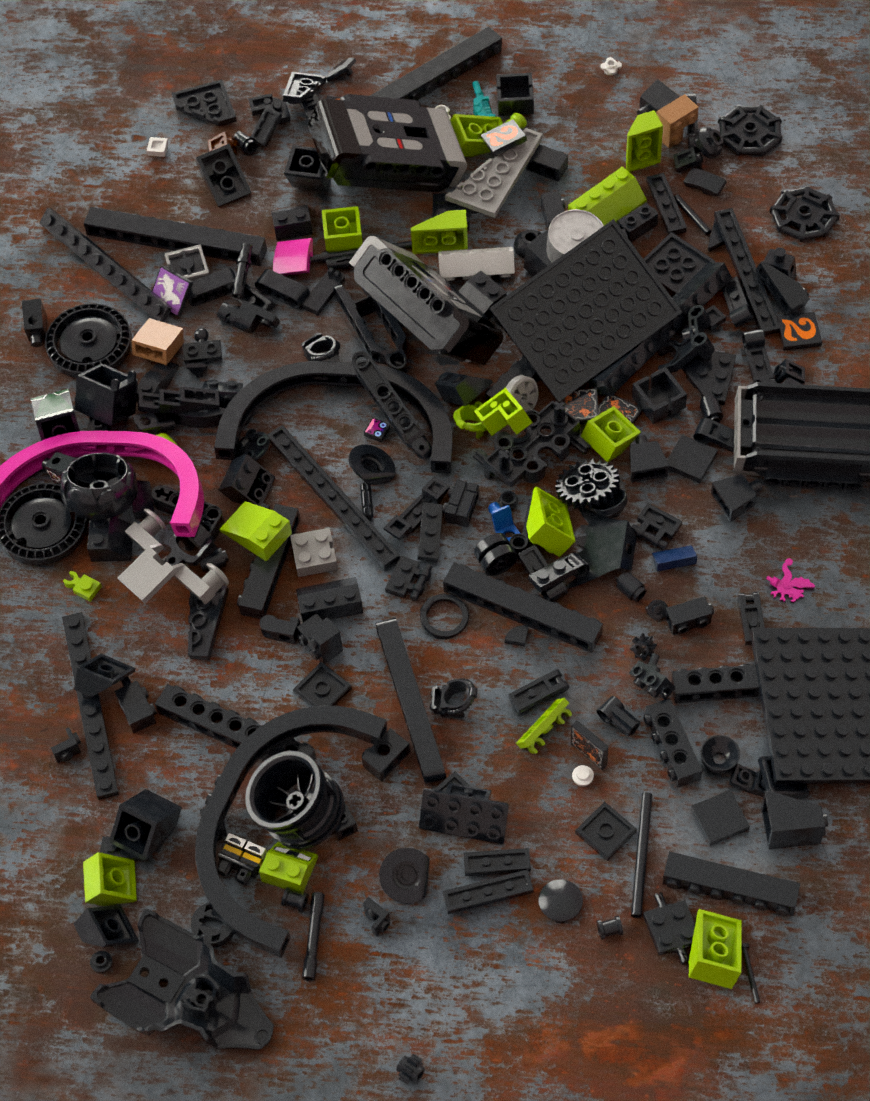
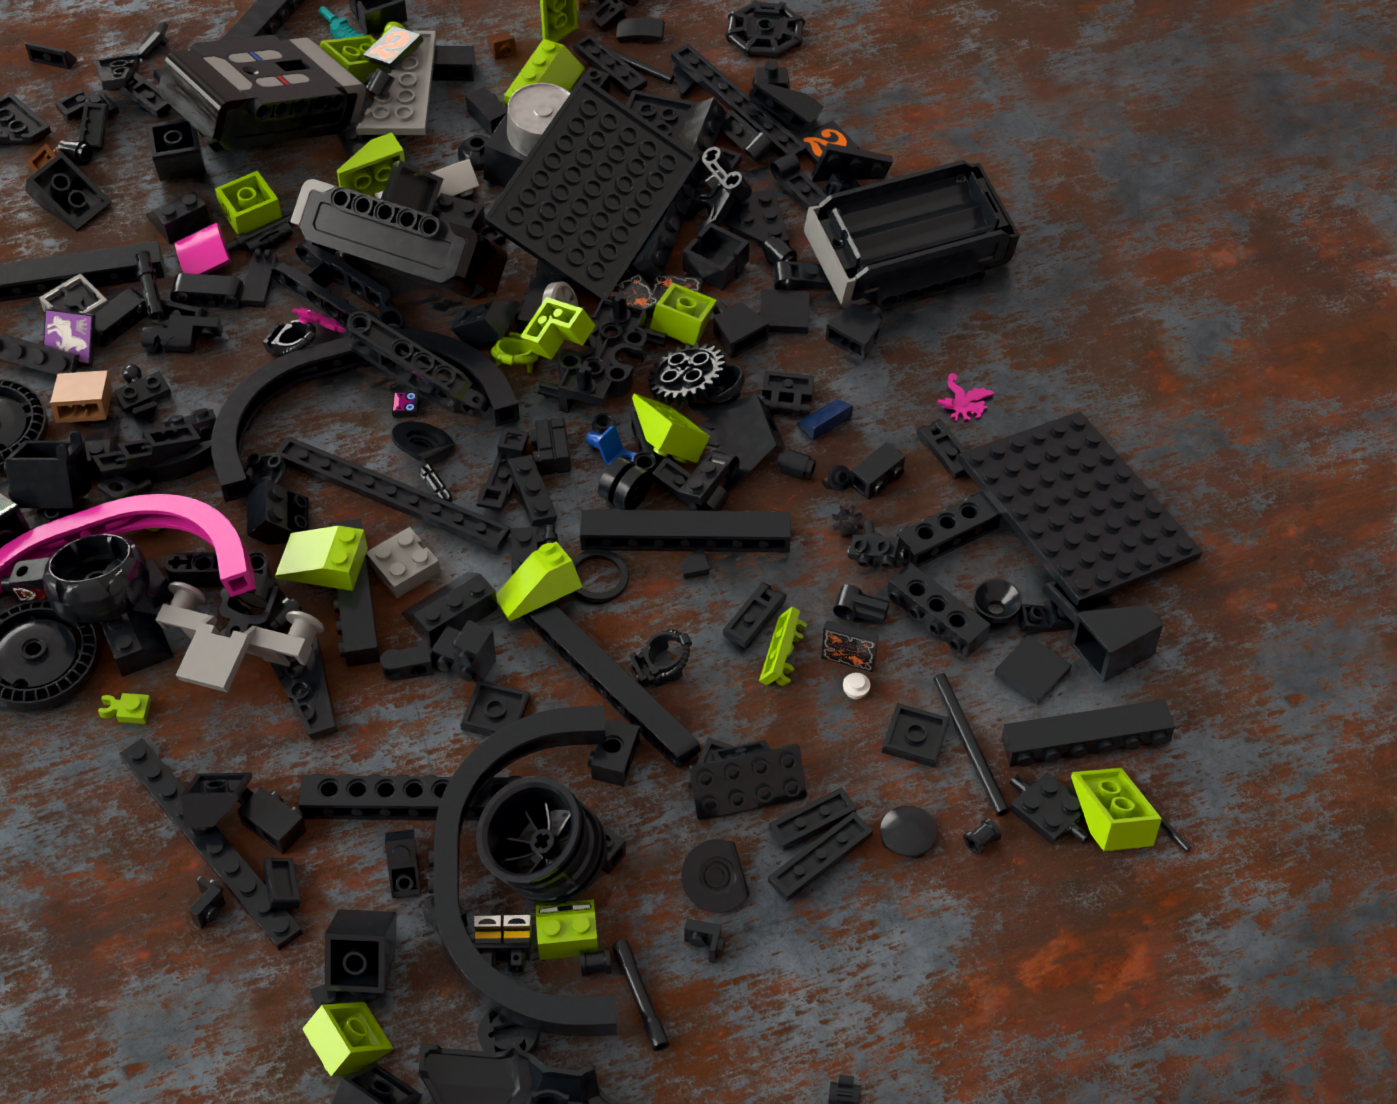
camera: 30 degrees left, 5 degrees down
none -> black slope [25,42,77,69]
none -> black tile [263,857,301,908]
none -> dark pink piece [293,307,345,333]
none -> black plate [365,68,395,99]
none -> black piece [381,160,444,215]
none -> black slope [385,829,421,898]
none -> reddish brown bracket [487,31,516,60]
none -> lime slope [496,541,582,621]
none -> black wing [811,143,893,182]

